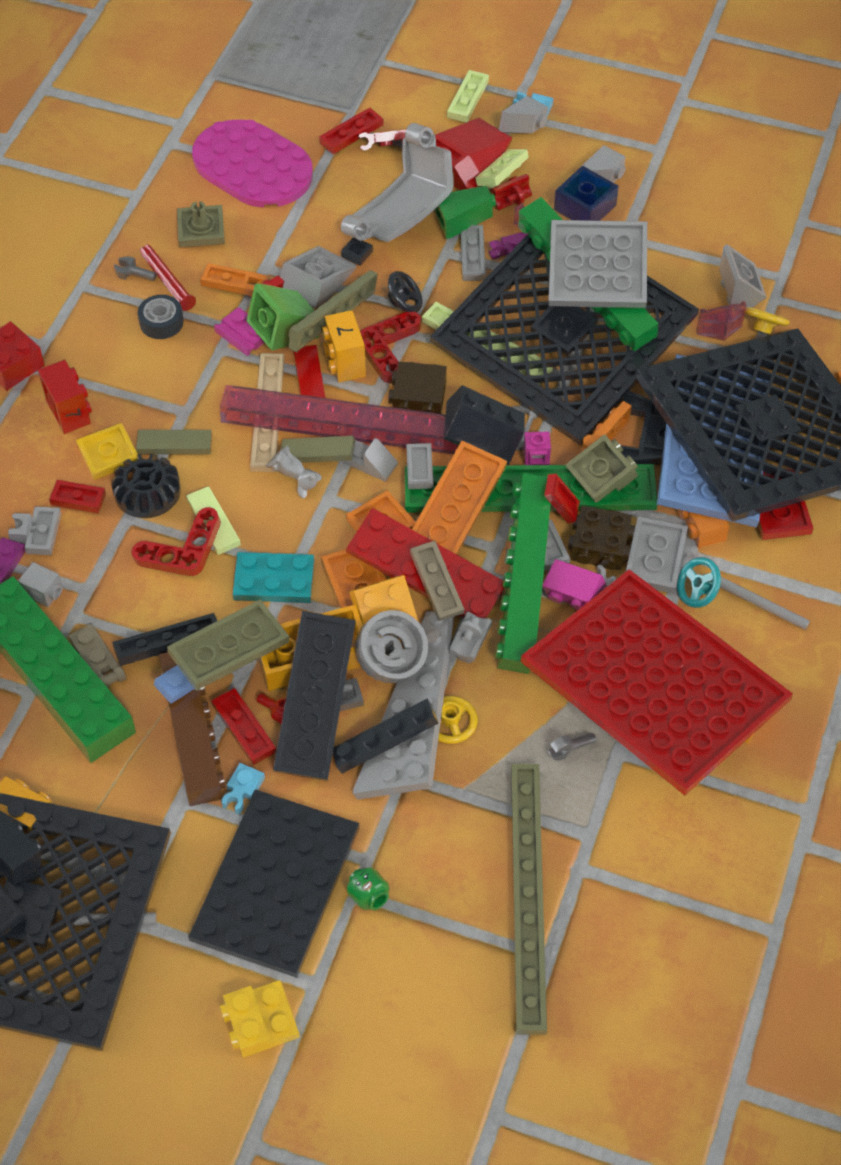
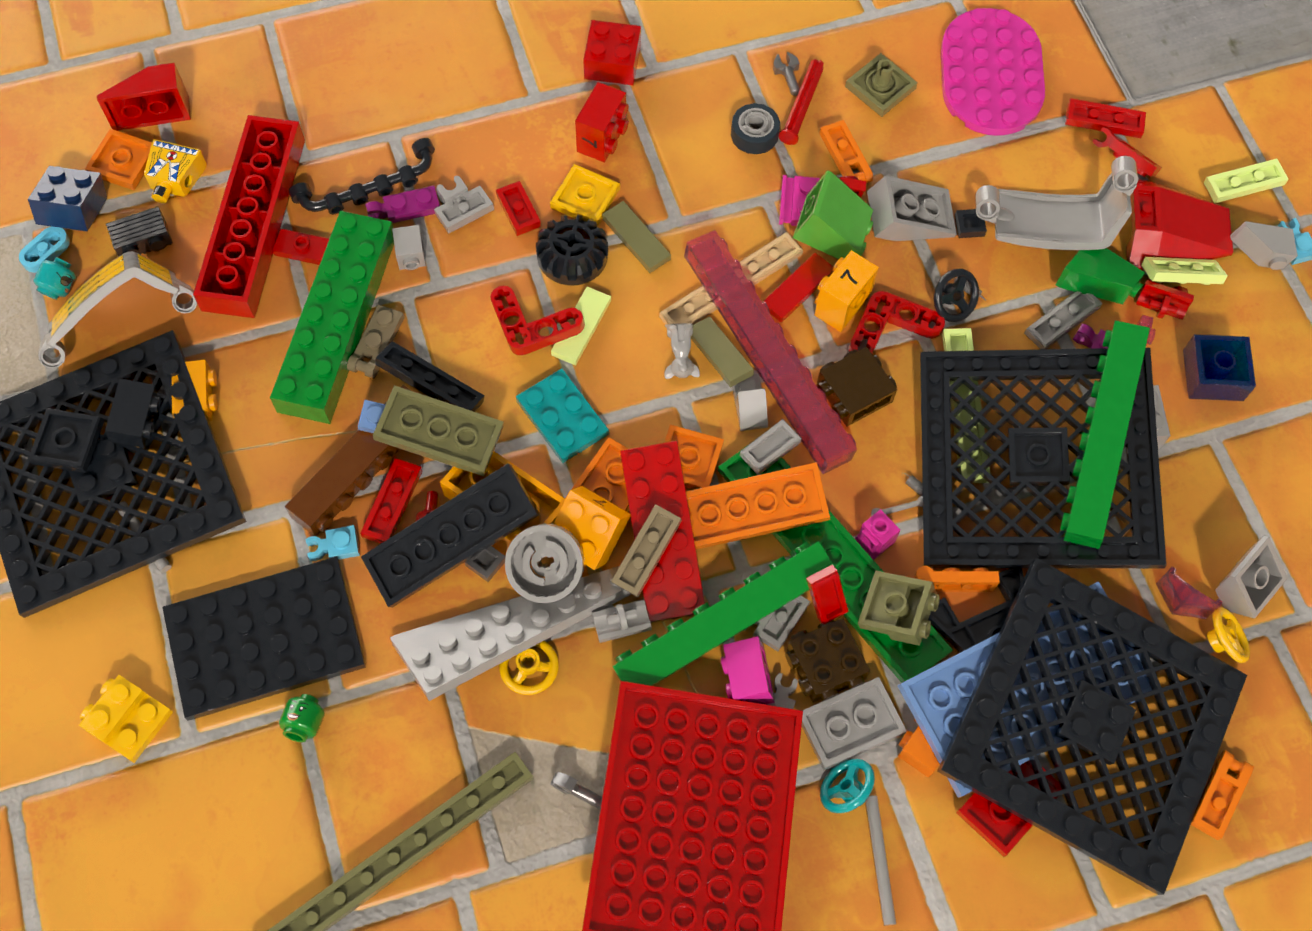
camera: 50 degrees right, 10 degrees up
olive plate [288,270,378,352] -> none
black plate [333,698,439,774] -> none
black slope [444,385,525,465] -> none
light grey plate [549,220,647,308] -> none
light grey slope [577,145,626,188] -> none

